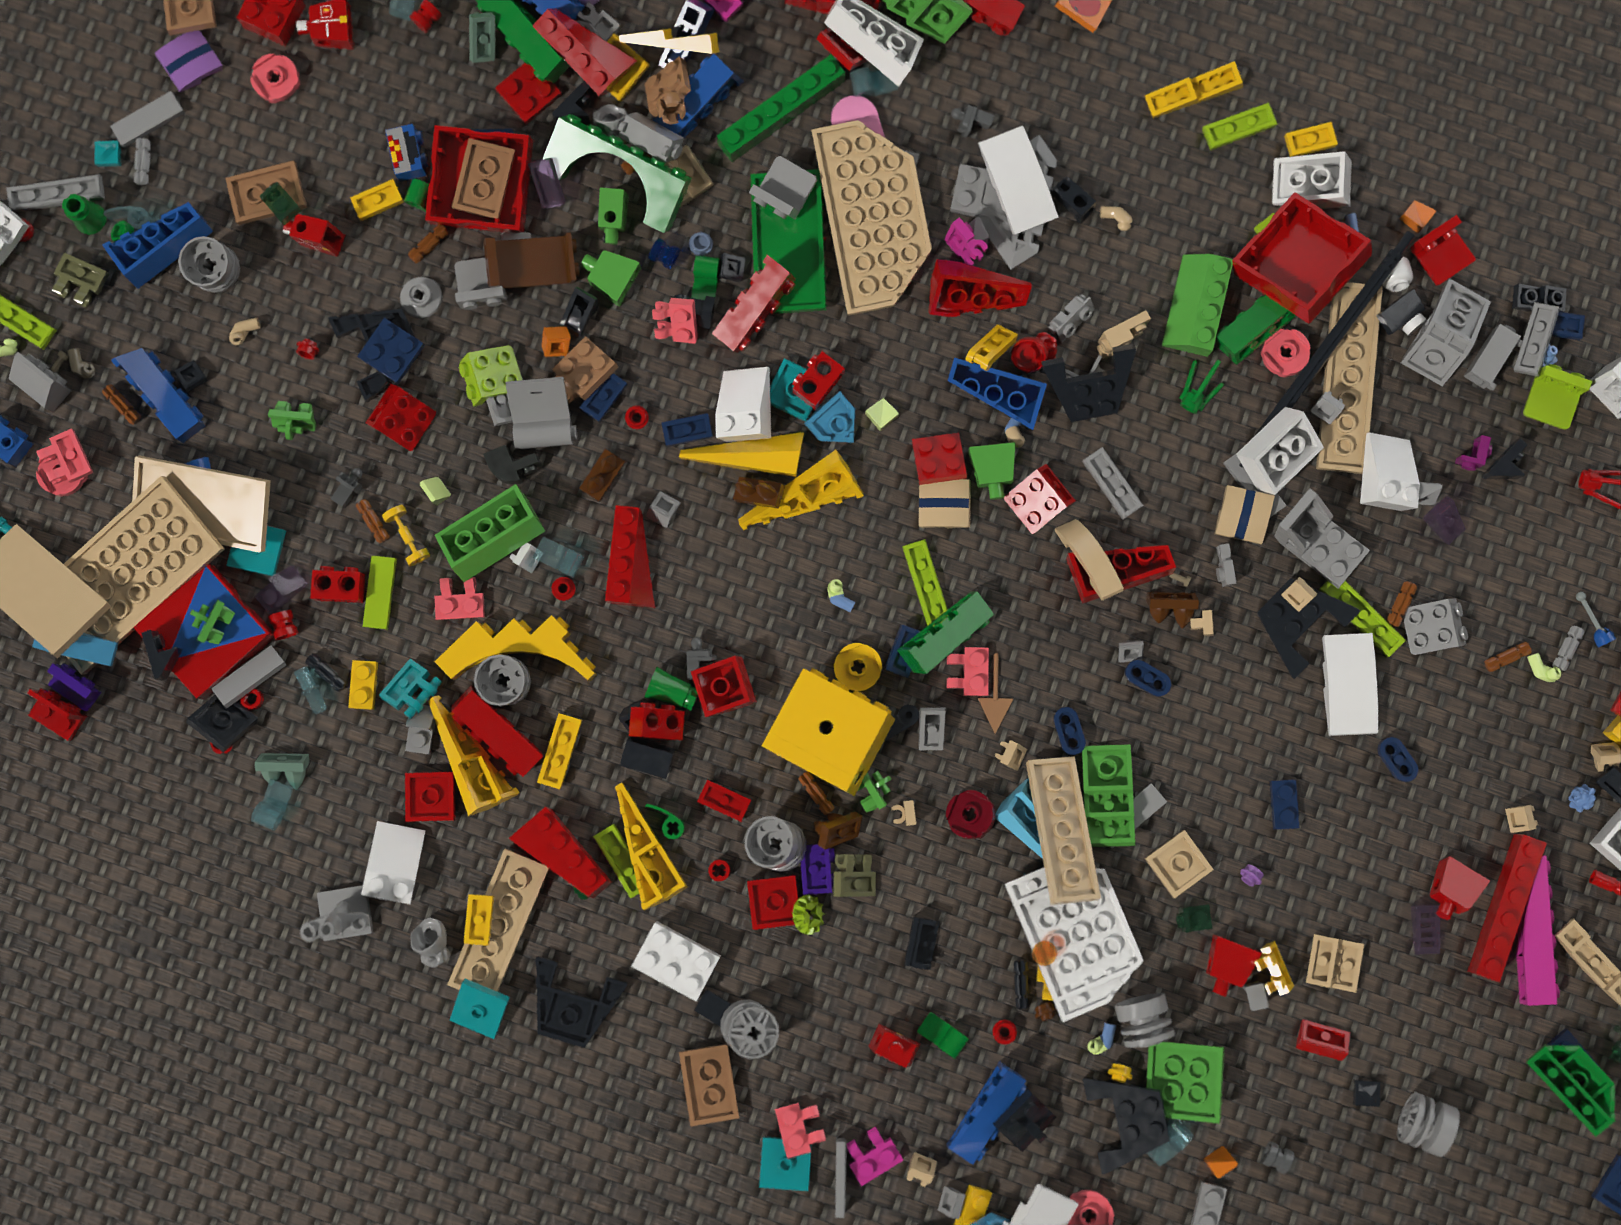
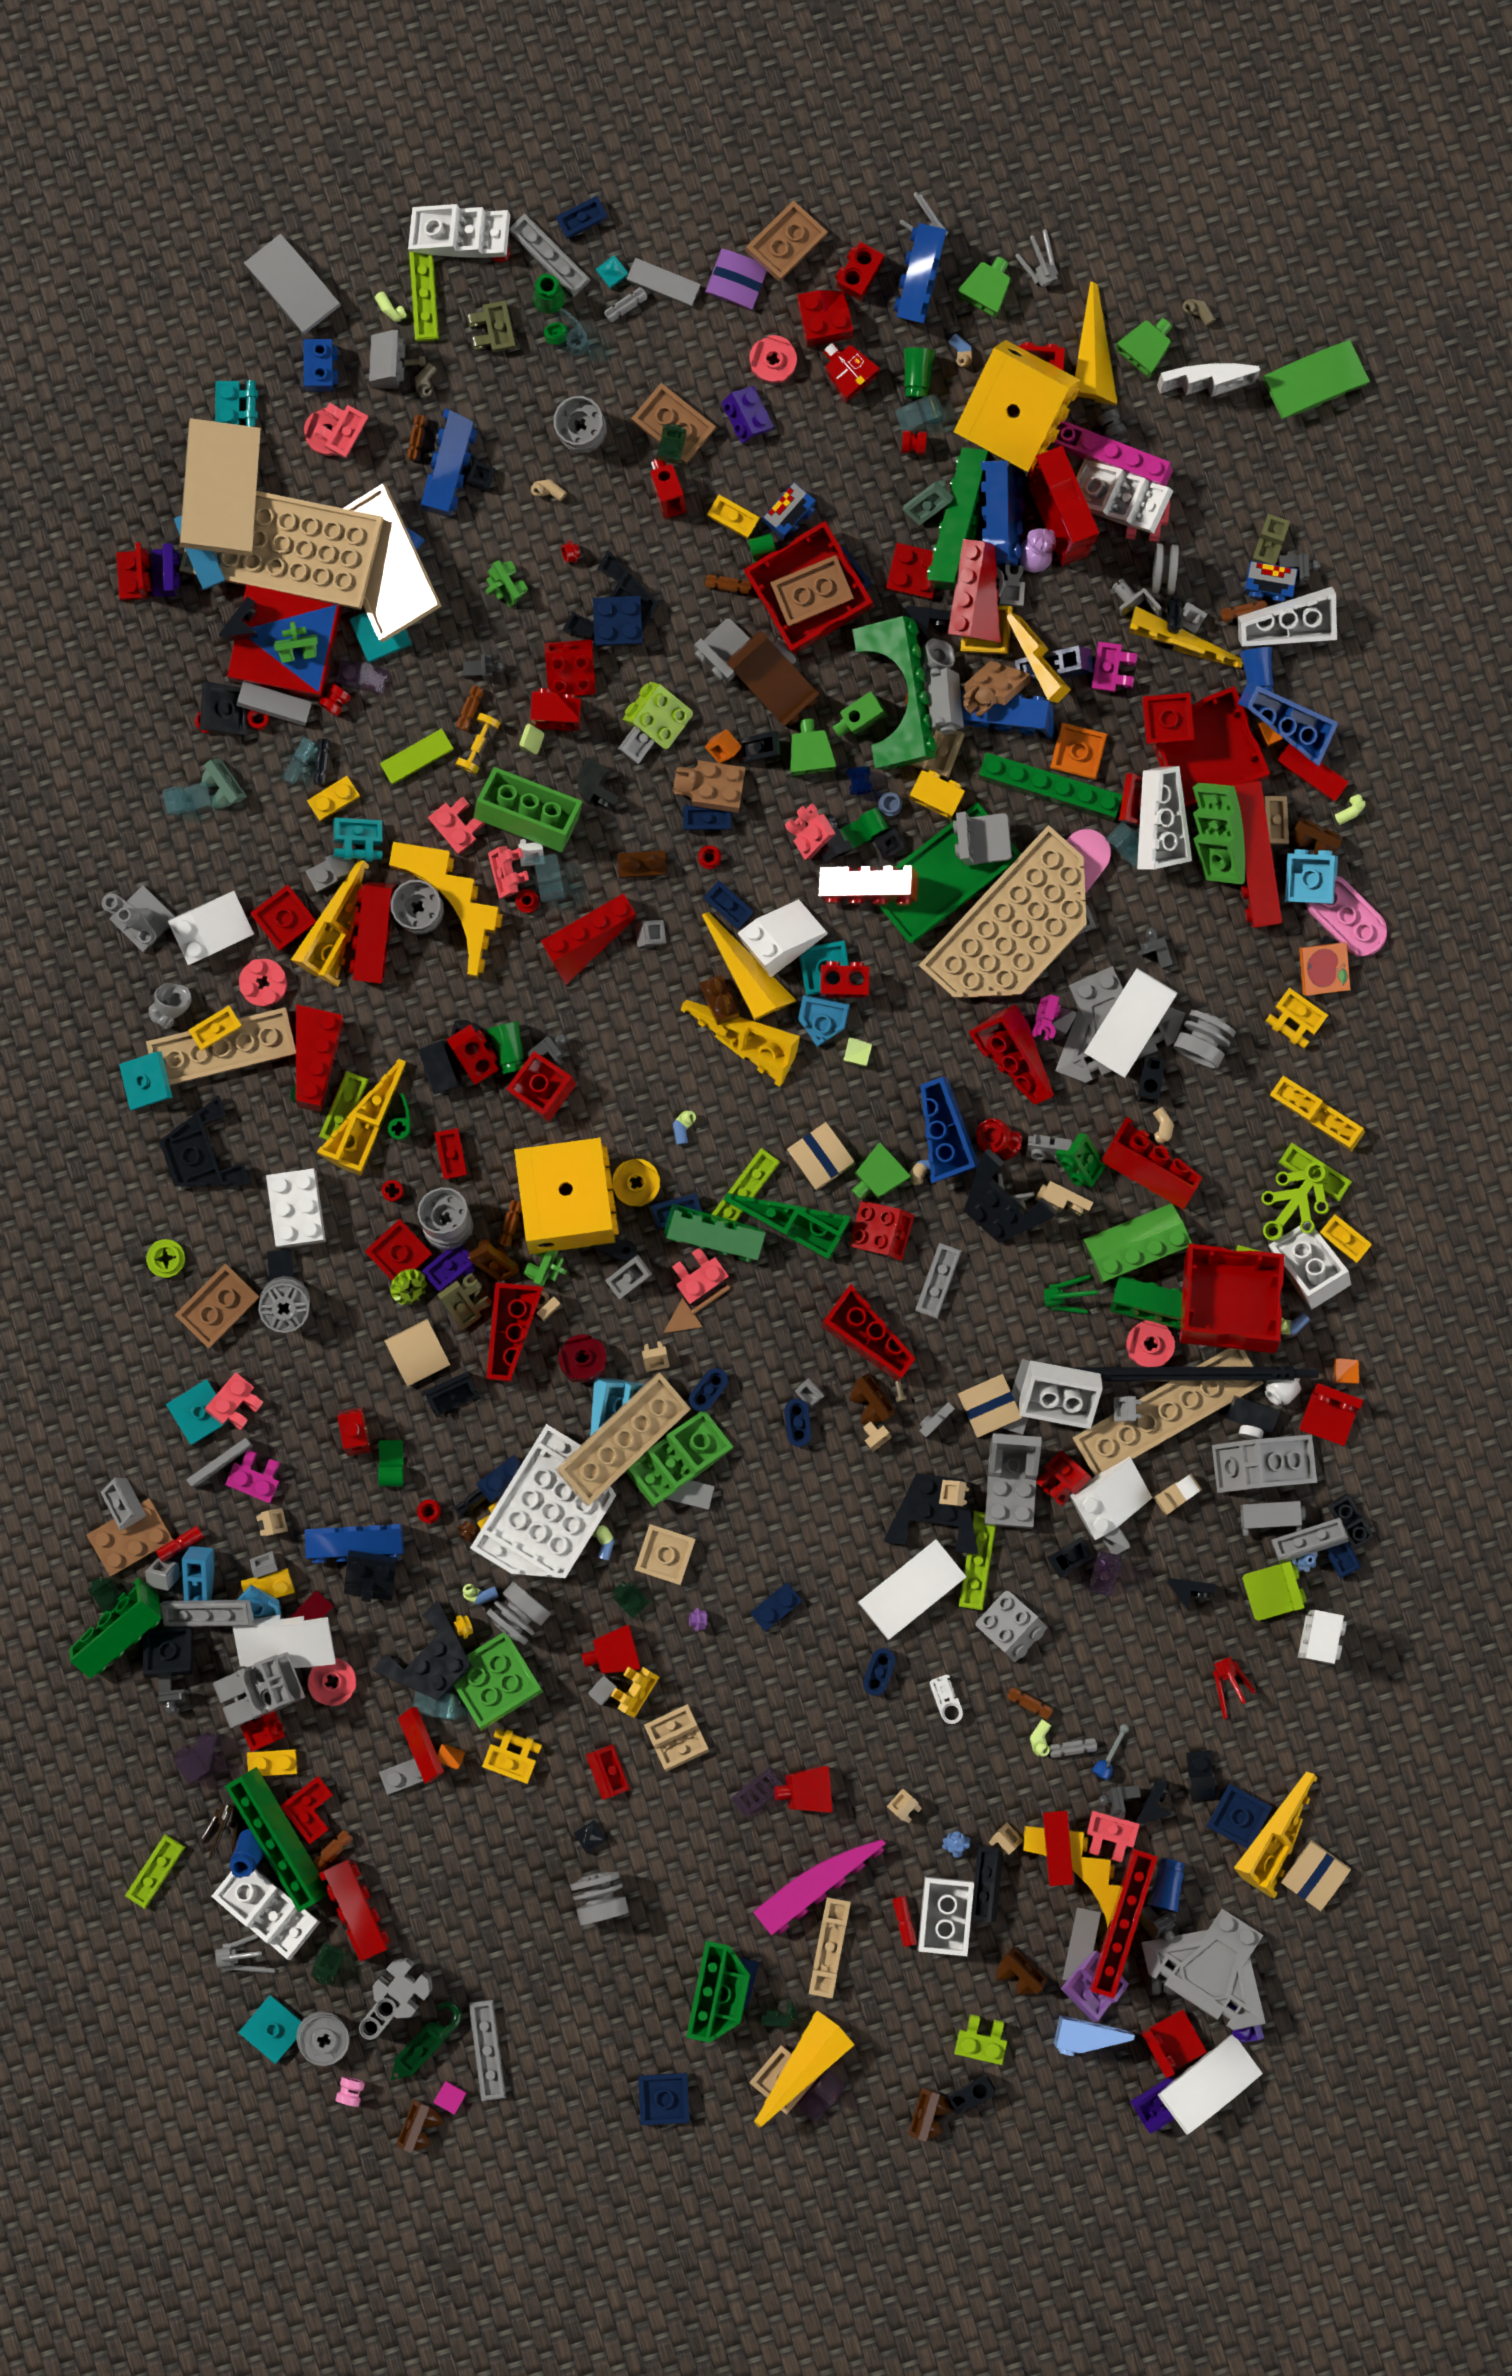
camera: 50 degrees right, 0 degrees up
blue wedge [102,202,213,289] -> none
red brick [310,566,365,603] -> none
light grey piece [400,277,442,318] -> none
light grey door [506,377,577,449] -> none
clear purple tile [528,157,566,209] -> none
yellow plate [537,713,583,790] -> none
red plate [912,433,967,485] -> none
yellow plate [965,324,1018,371] -> none
clear orange plate [1032,941,1057,966] -> none
tan slope [1055,519,1124,600] -> none
dark grey wheel [1261,1141,1294,1174] -> none
dark orange axle [1386,581,1417,627] -> none
magenta bracket [1455,435,1492,471] -> none
red brick [1467,834,1547,982] -> none
none -> lime gear [146,1239,185,1278]
none -> coral plate [239,959,288,1007]
none -> dark red slope [289,1590,334,1620]
none -> tan slope [384,1319,450,1387]
none -> red tile [398,1707,444,1784]
none -> dark blue plate [476,1455,521,1503]
none -> yellow plate [482,1728,542,1784]
none -> red wedge [486,1282,544,1382]
none -> coral plate [488,846,529,899]
none -> red slope [530,688,582,731]
none -> dark blue plate [555,196,608,240]
none -> arm [592,1525,614,1561]
none -> dark purple bracket [722,386,774,444]
none -> green wedge [723,1193,851,1261]
none -> yellow brick [909,770,965,820]
none -> white piece [929,1675,963,1724]
none -> red plate [1036,1450,1091,1506]
none -> black slope [1047,1537,1093,1578]
none -> orange tile [1050,722,1108,781]
none -> green bracket [1055,1133,1106,1187]
none -> red wedge [1101,1116,1203,1210]
none -> tan leg [1153,1474,1202,1515]
none -> light grey wheel [1173,1010,1236,1069]
none -> lime plant [1261,1161,1329,1241]
none -> yellow plate [1265,988,1328,1048]

